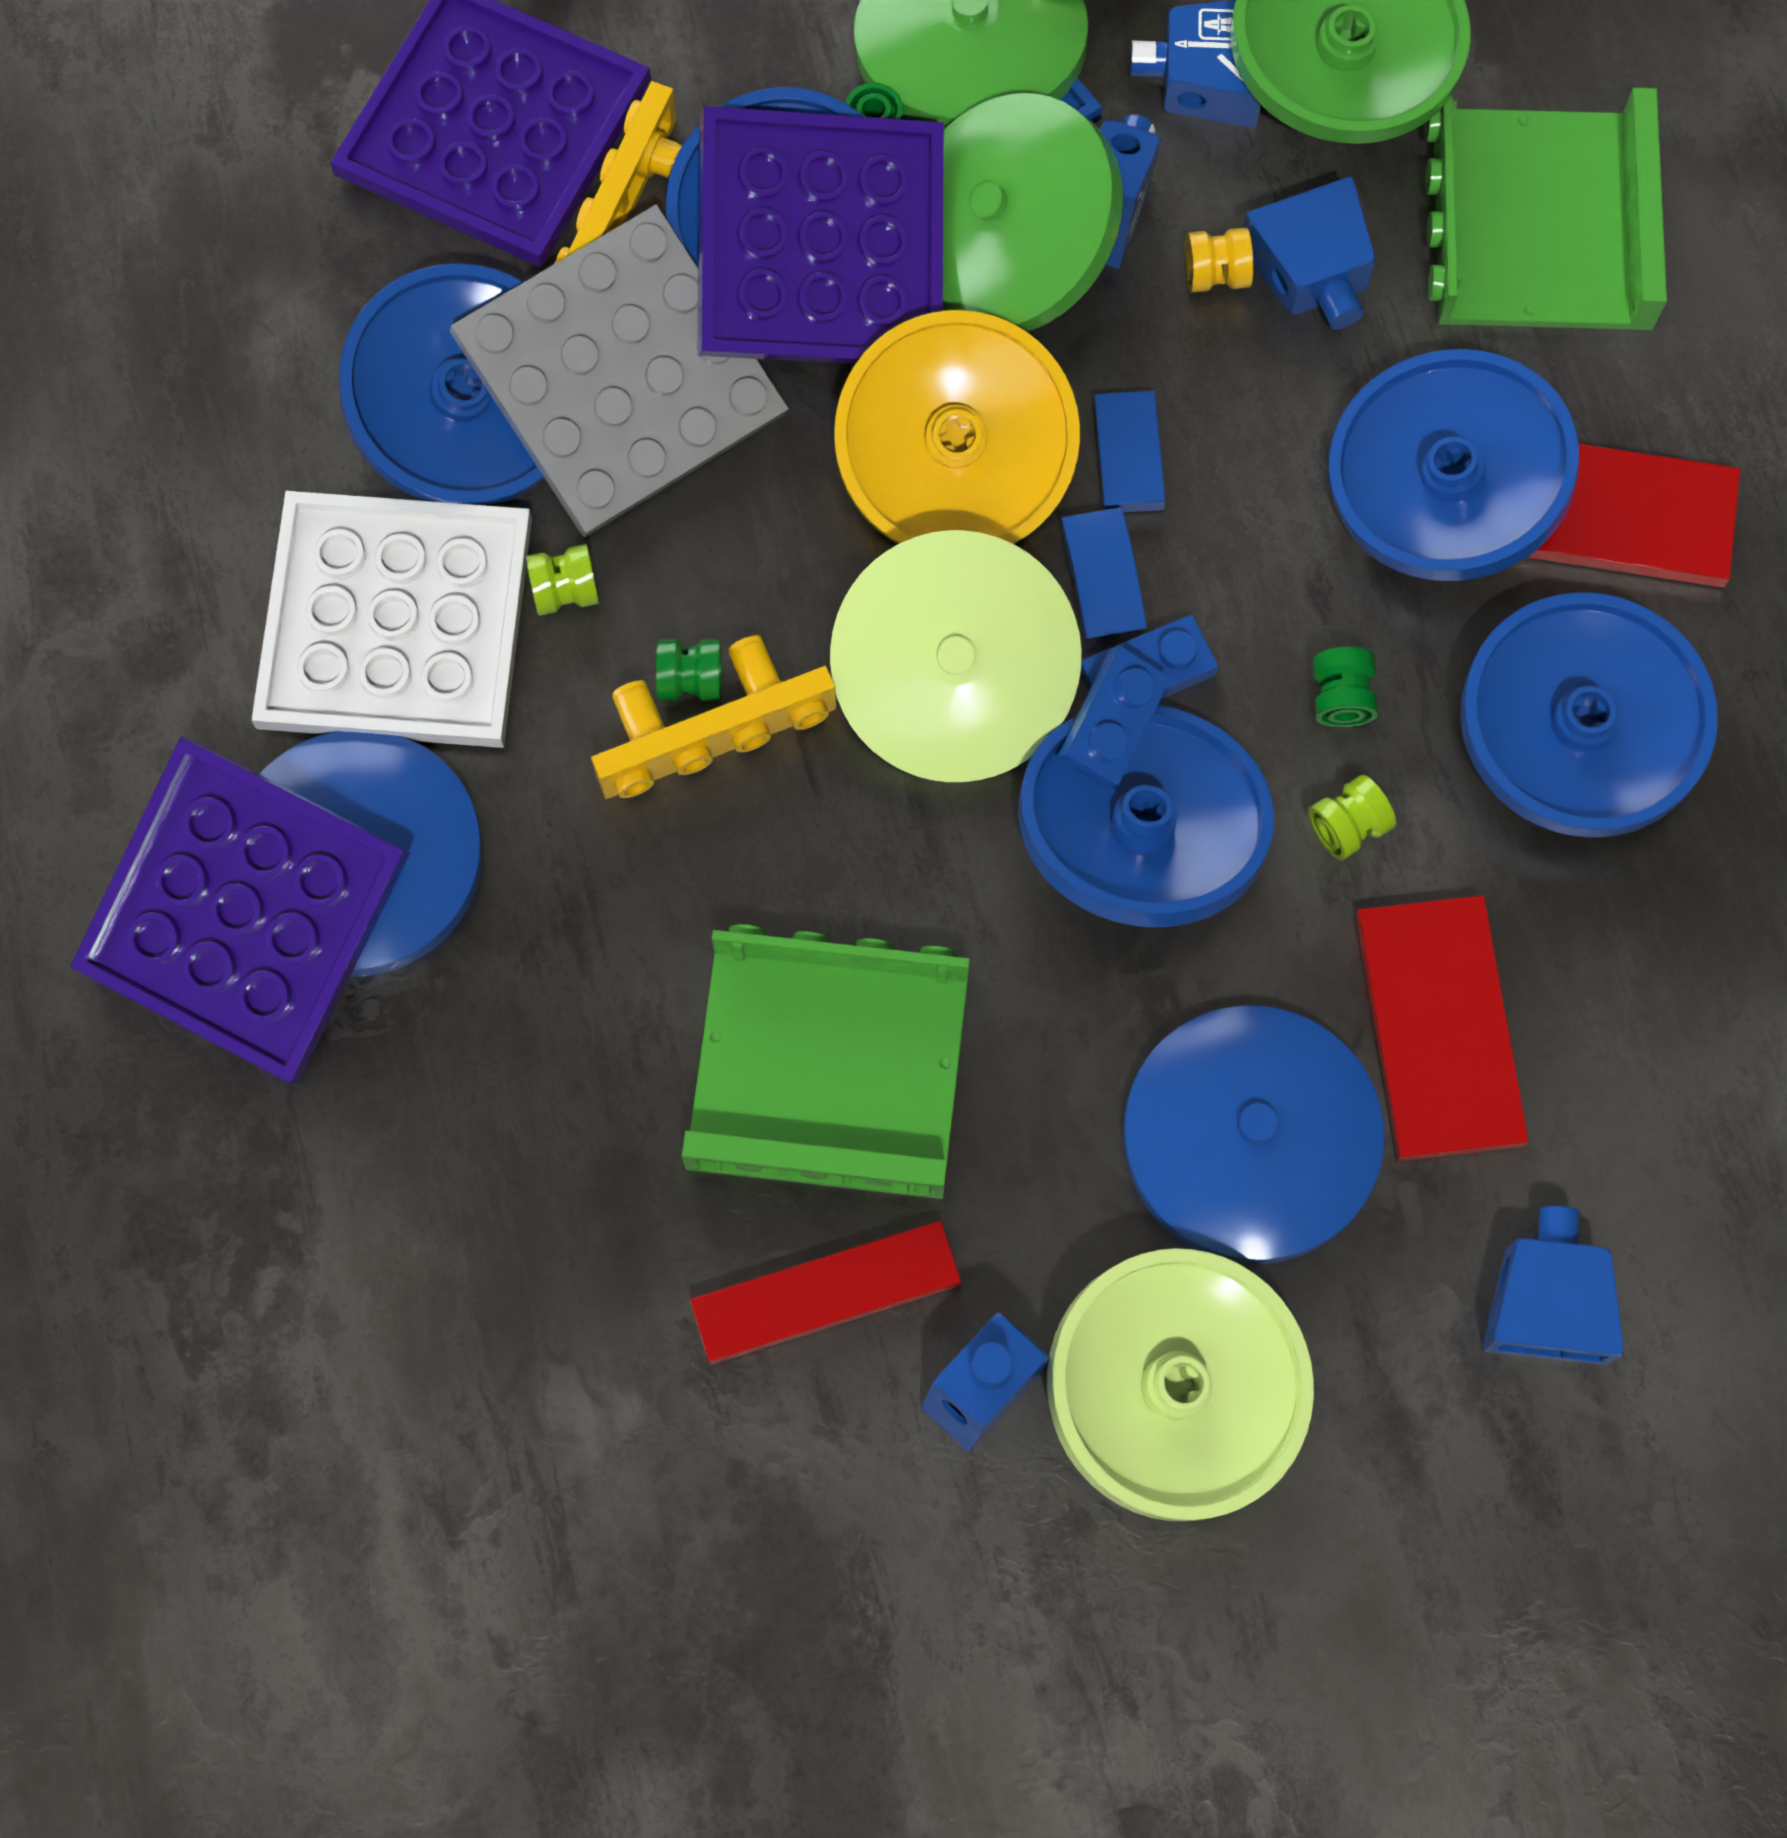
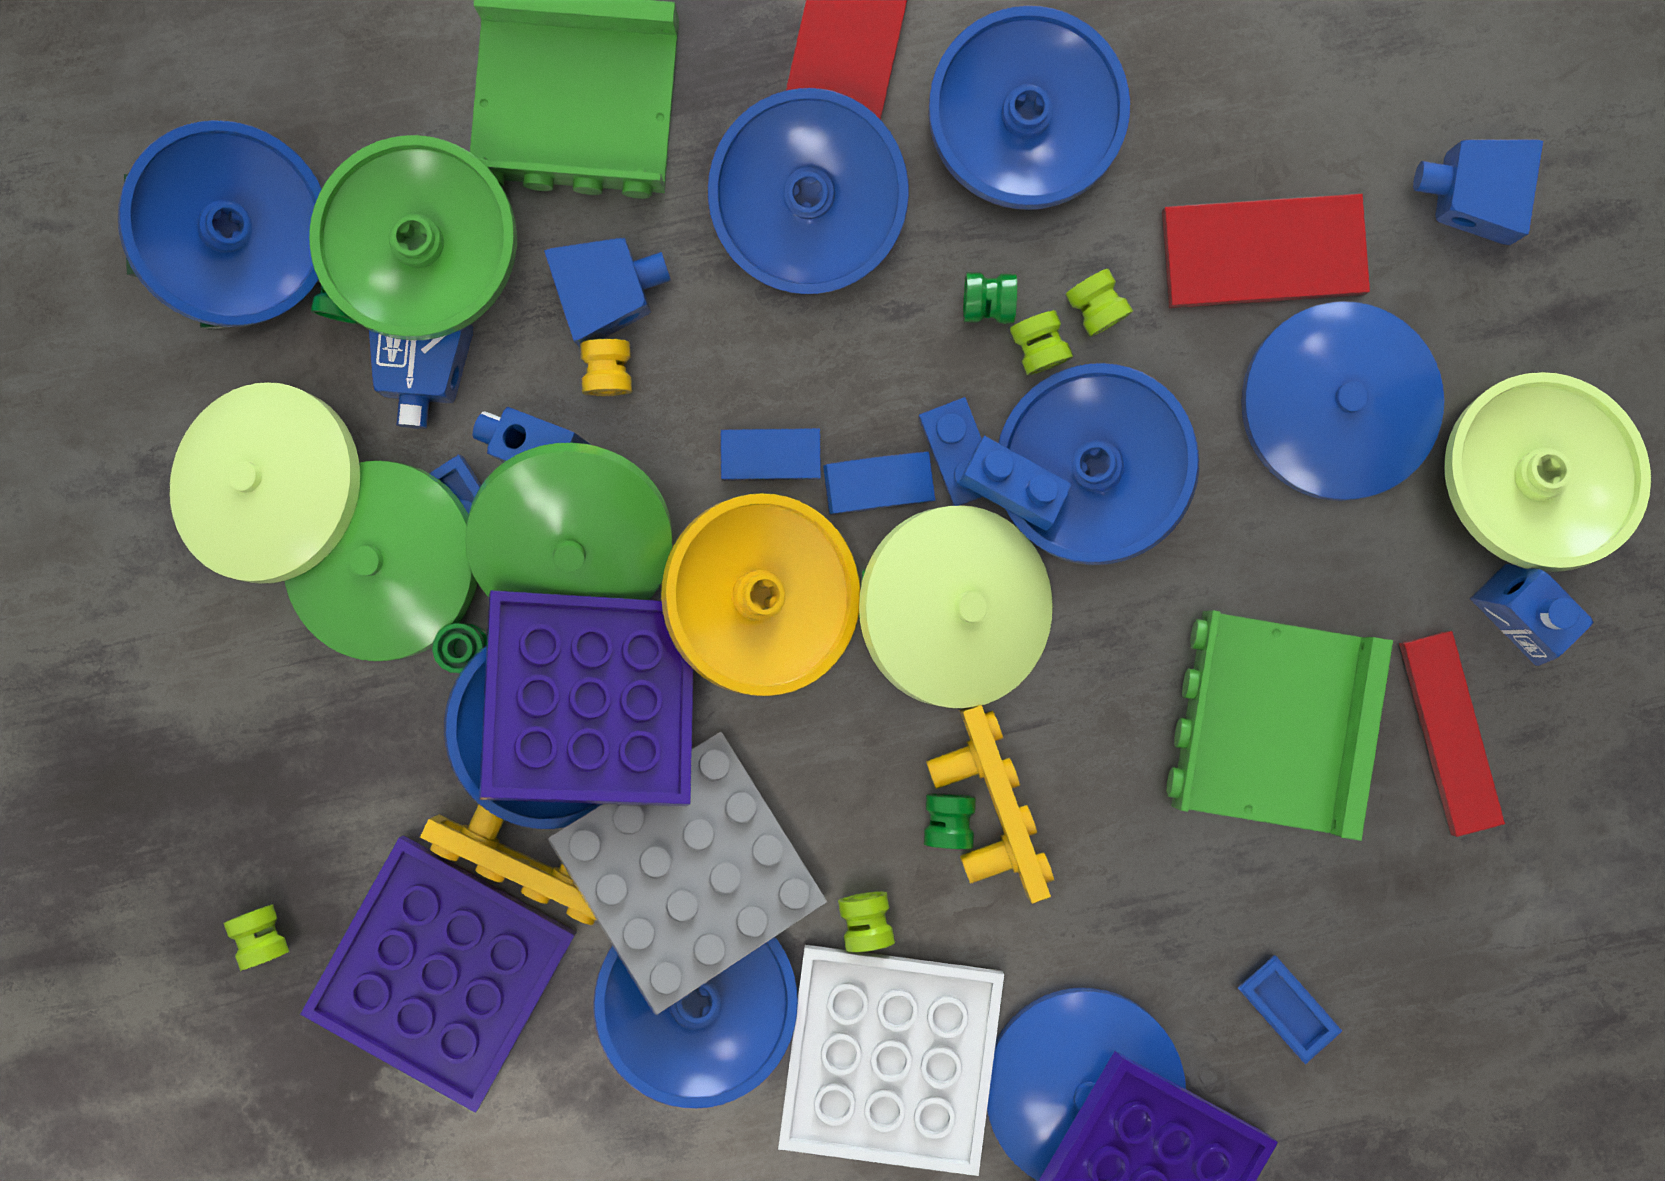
camera: 85 degrees left, 15 degrees up
none -> lime wheel [1009,310,1073,376]
none -> blue tile [1238,955,1342,1064]

